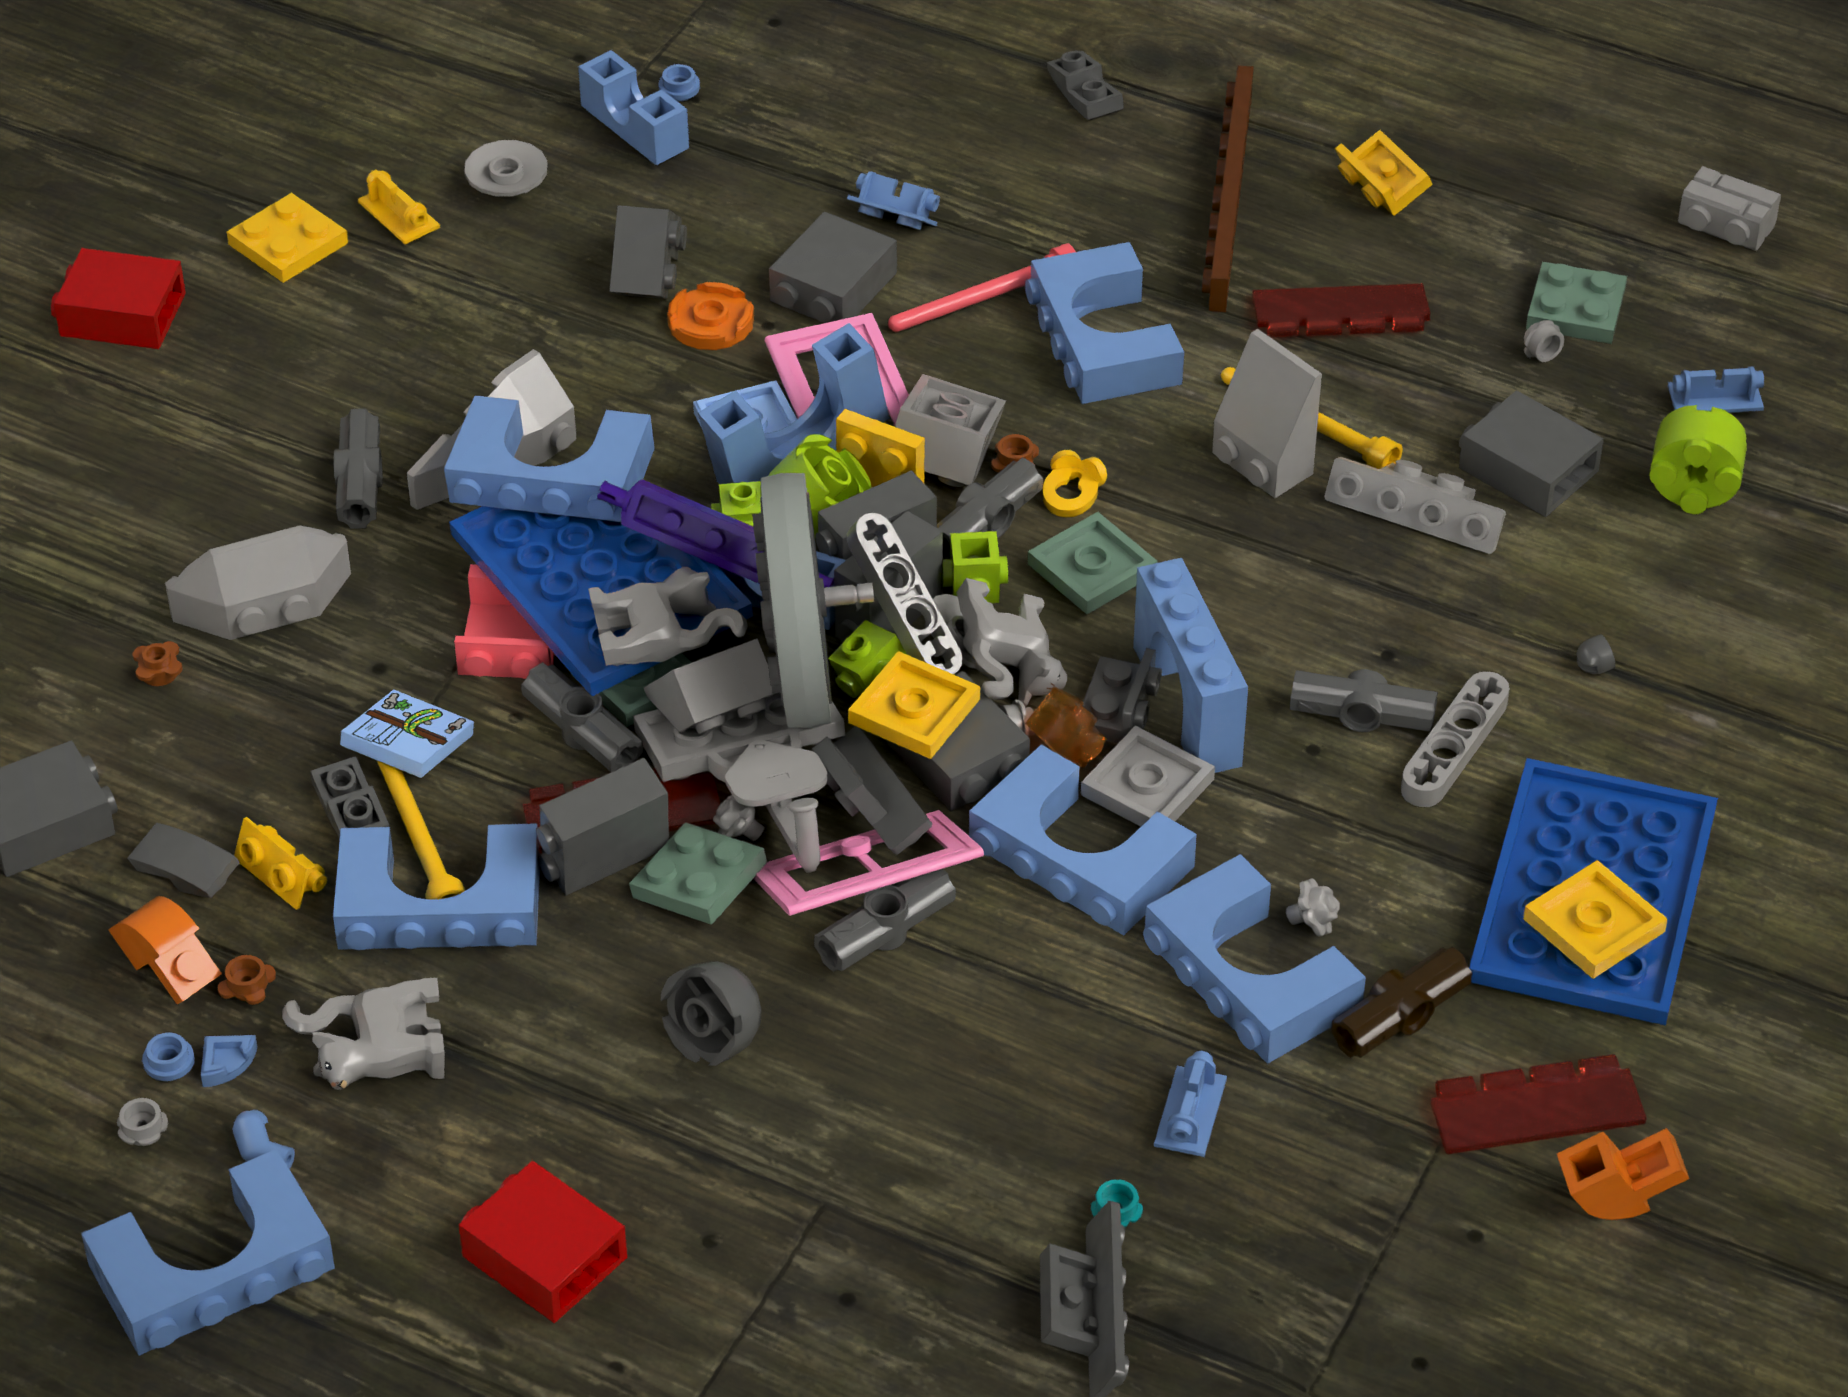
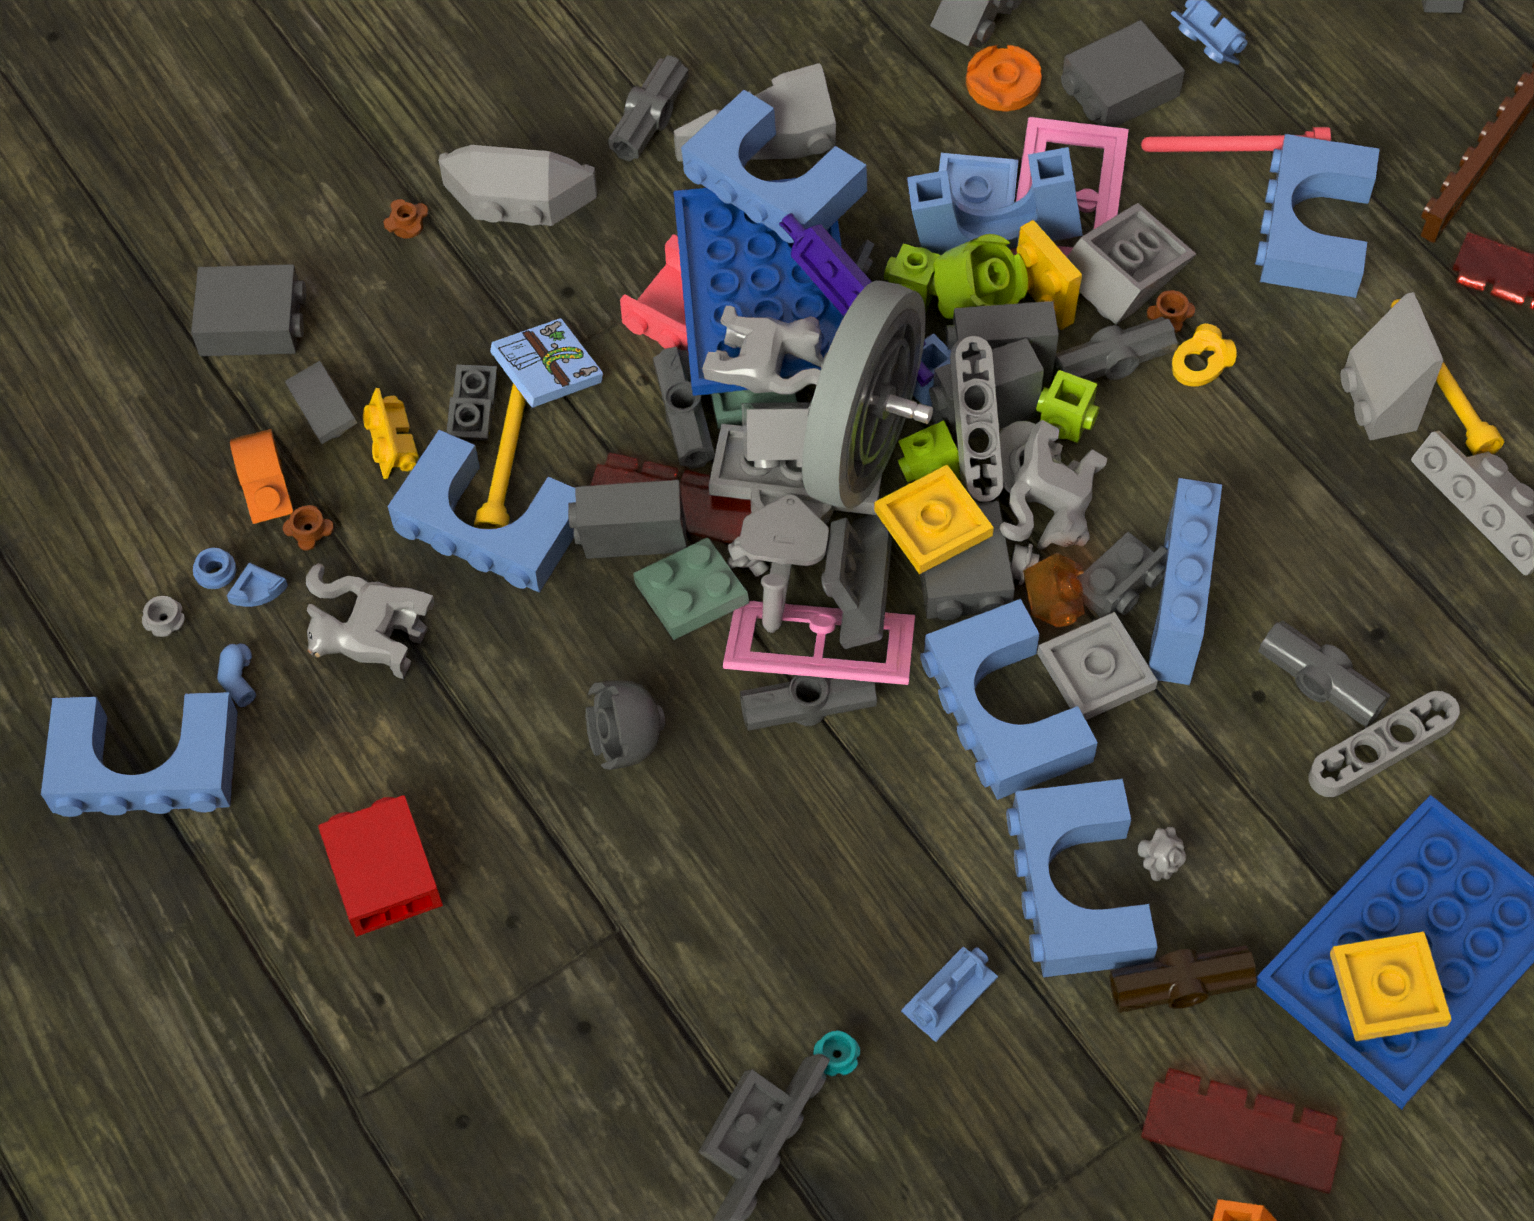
camera: 30 degrees right, 15 degrees up
sand green plate [1028,512,1158,614] -> none

